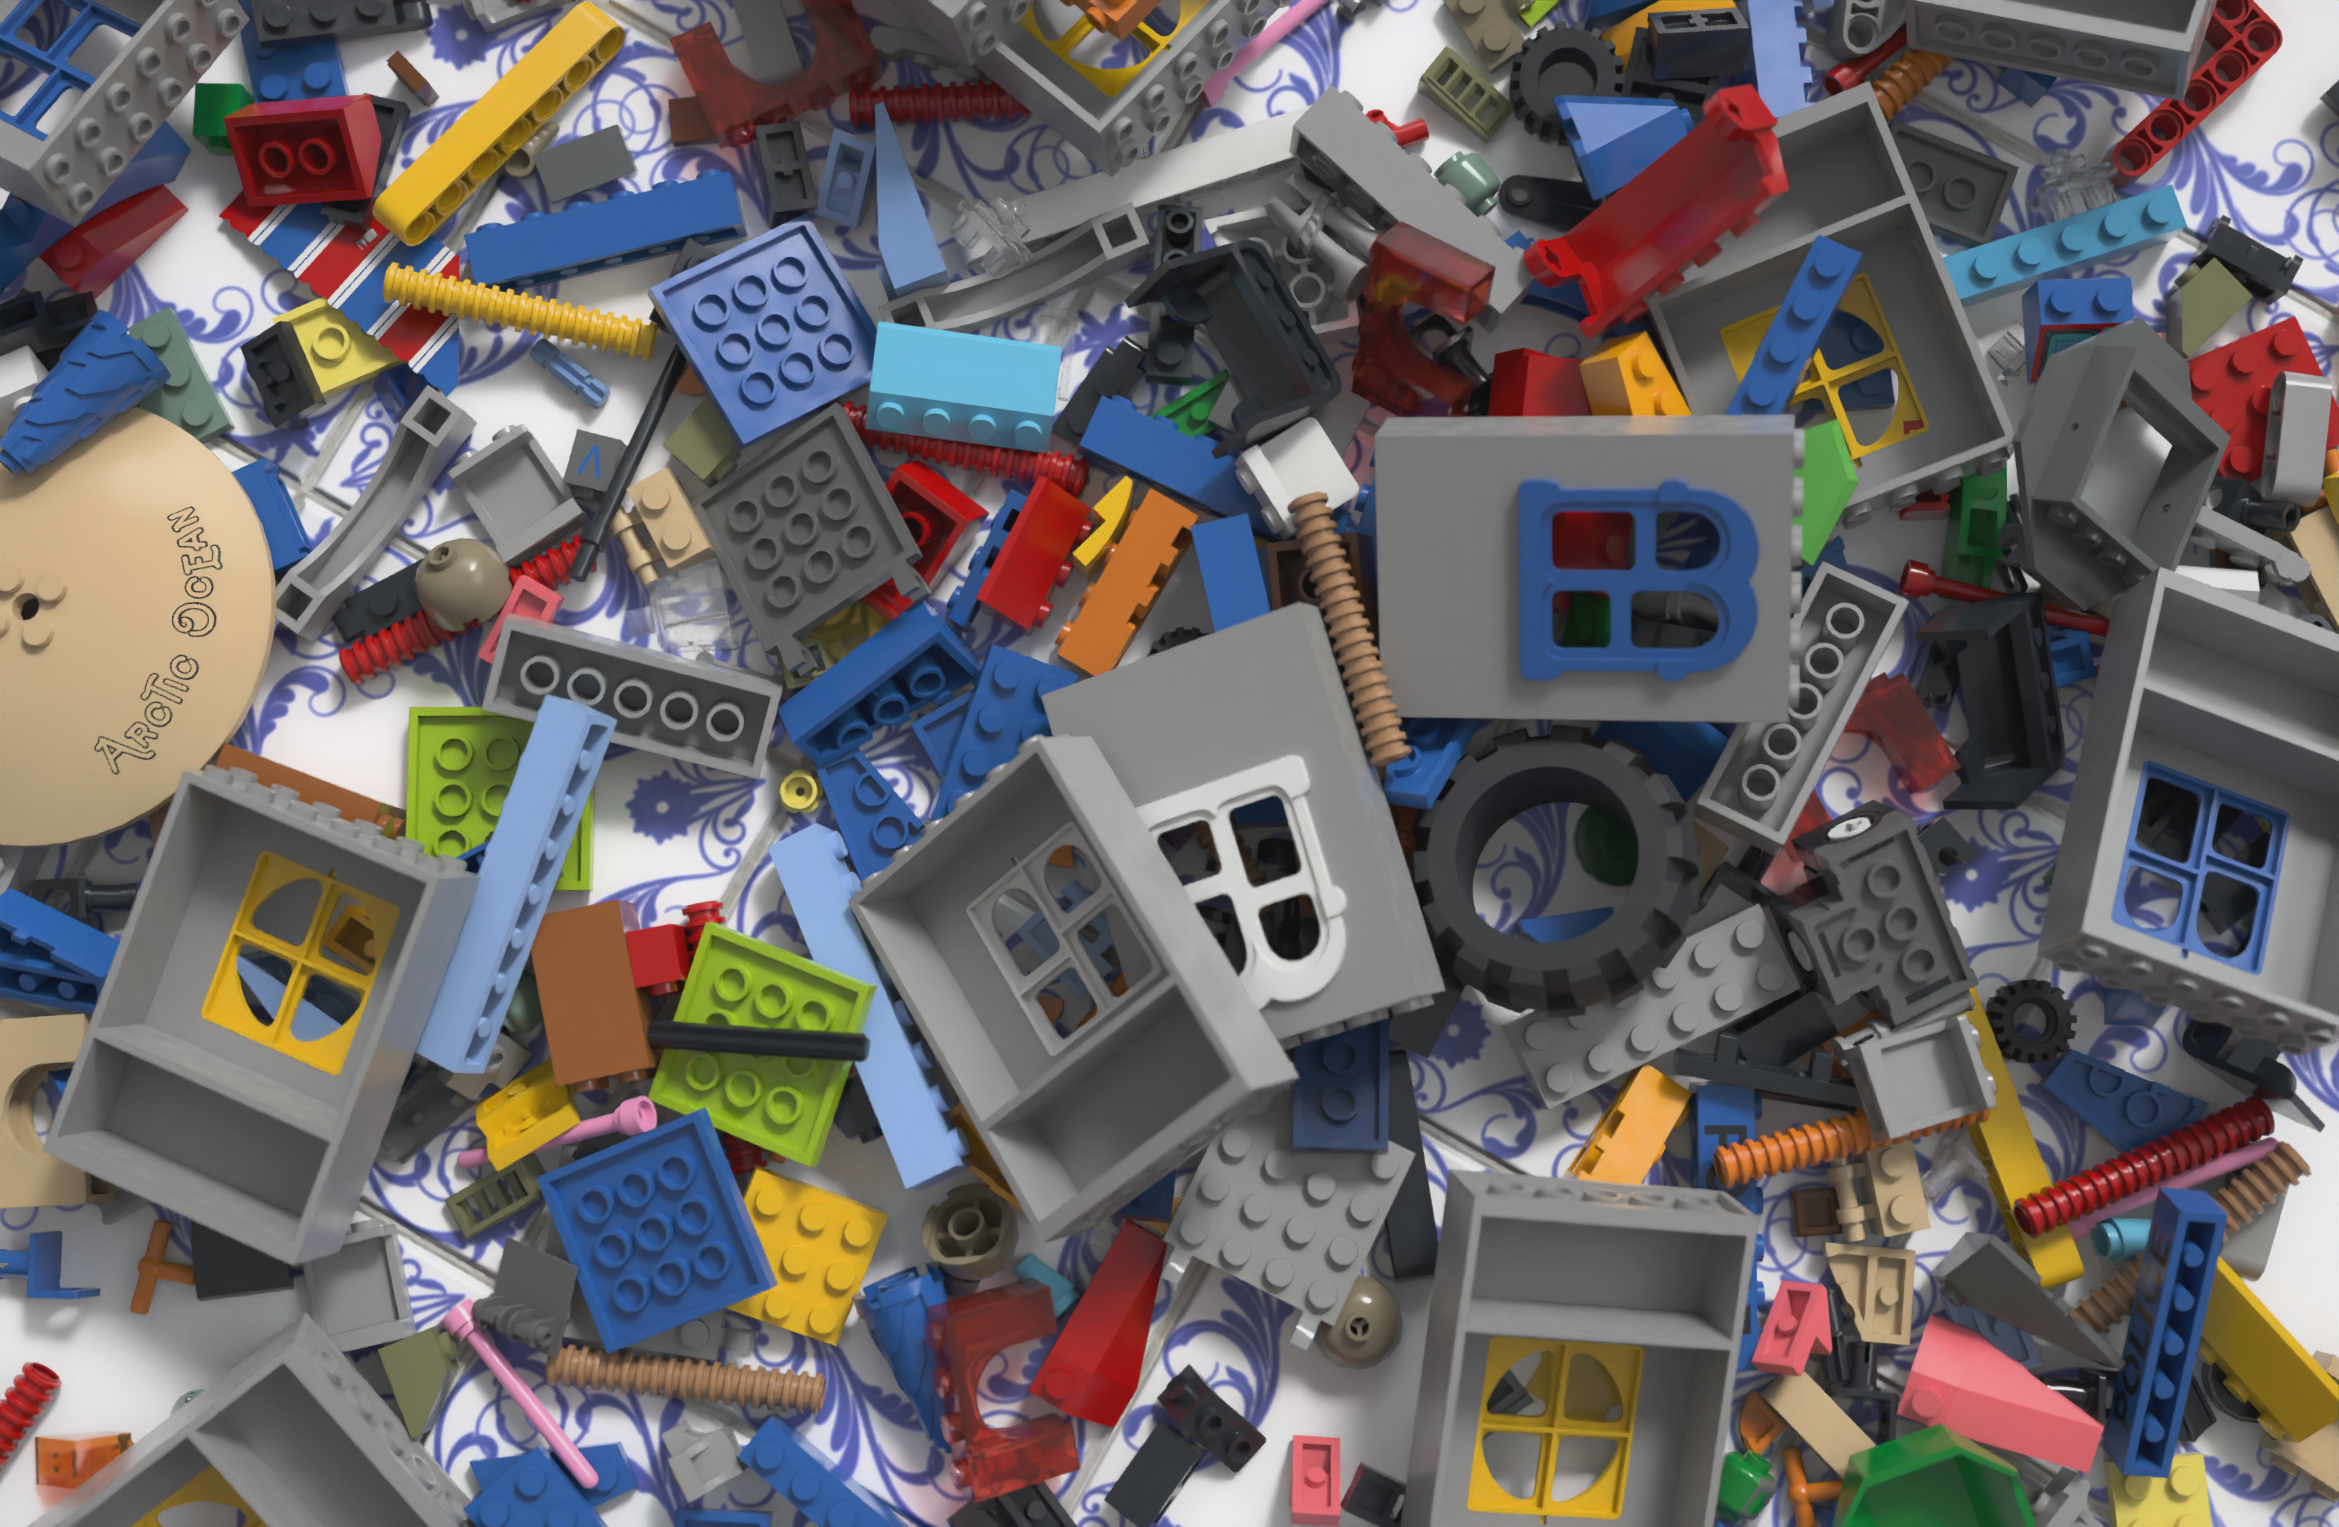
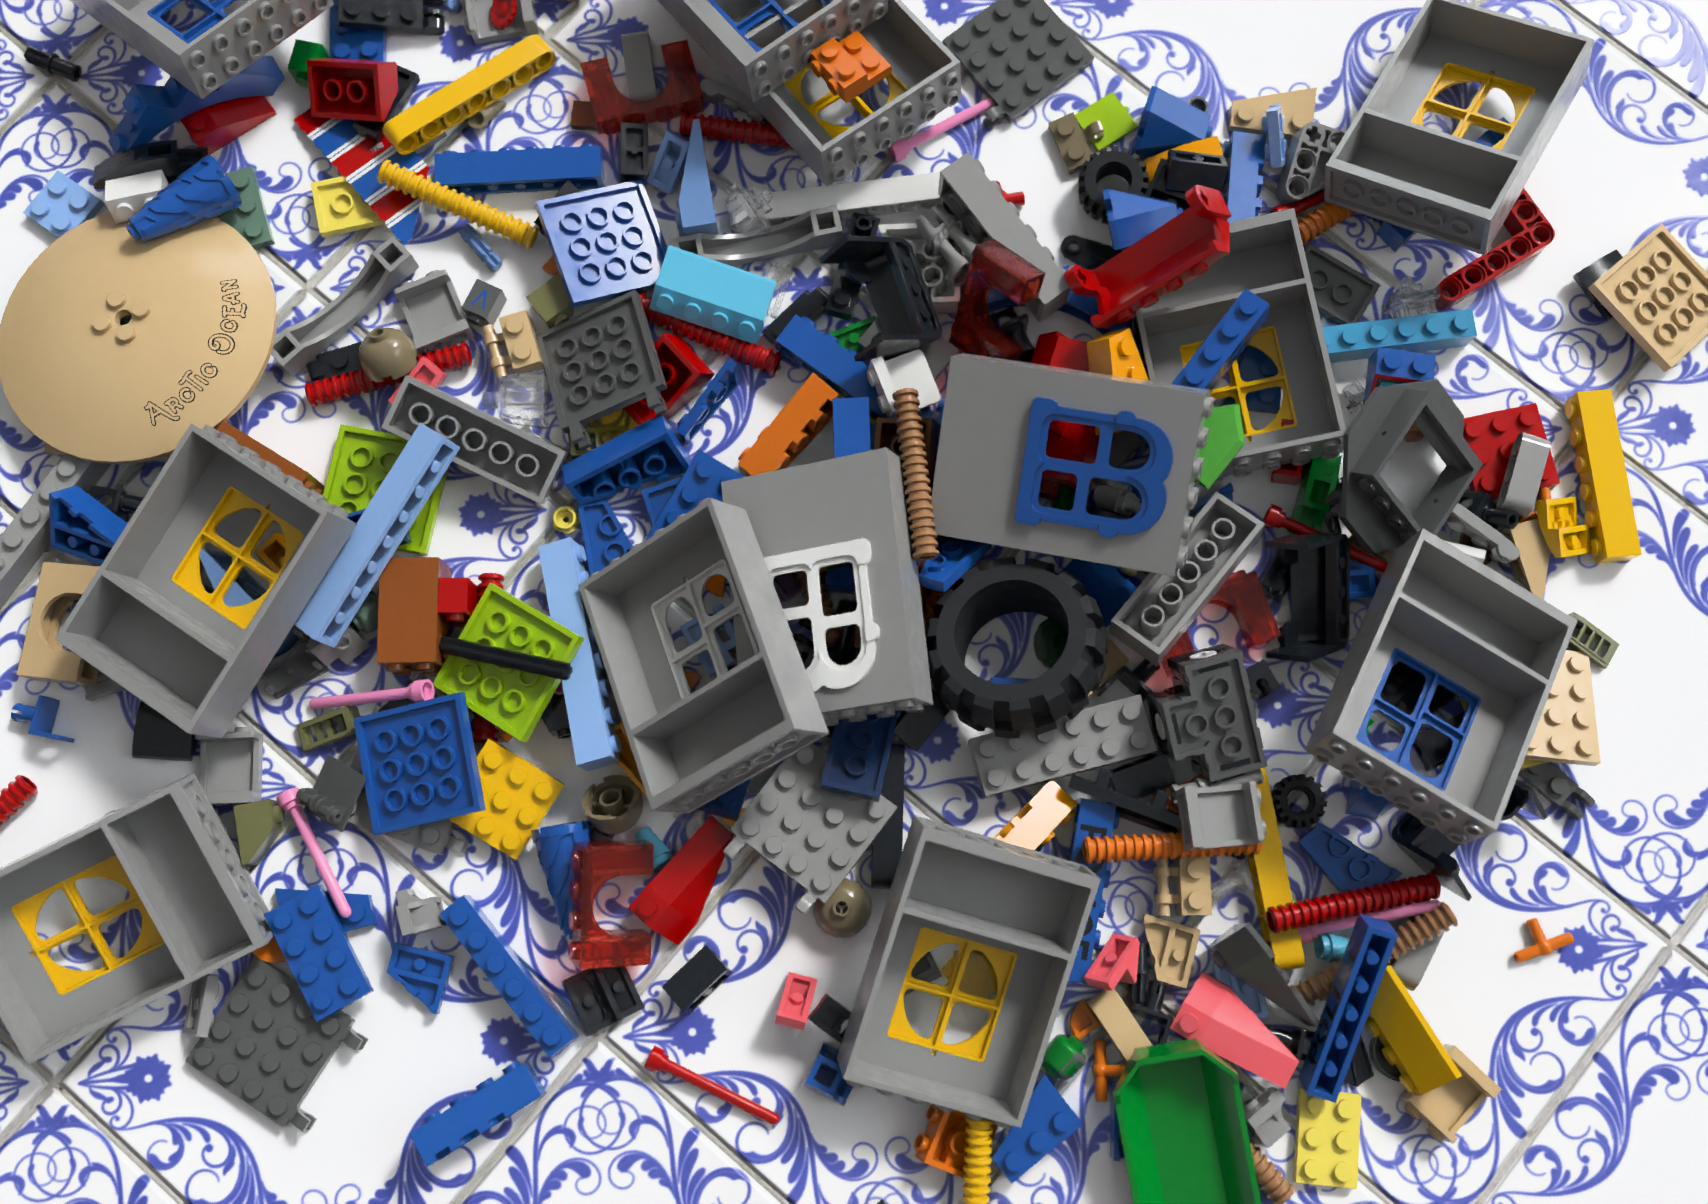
camera: 10 degrees right, 5 degrees down
clear orange slope [35,1431,134,1489] -> none
orange piece [129,1219,195,1315] -> none
blue window [232,457,314,582] -> none
black bracket [240,321,327,430] -> none
clear blue slope [373,363,439,424] -> none
reddish brown tile [386,50,440,107] -> none
yellow slope [475,1058,580,1172] -> none
dark grey hinge [532,124,638,204] -> none
medium nougat piece [545,1344,826,1416] -> none
black bar [568,343,687,582] -> none
red slope [976,475,1096,637] -> none
yellow slope [1072,476,1134,582] -> none
black bracket [1157,1364,1266,1473] -> none
olive slope [1417,46,1514,143] -> none
sand green head [1433,151,1500,218] -> none
reddish brown tile [1788,1186,1843,1238] -> none
olive slope [2166,257,2253,360] -> none
black hinge [2190,215,2304,306] -> none

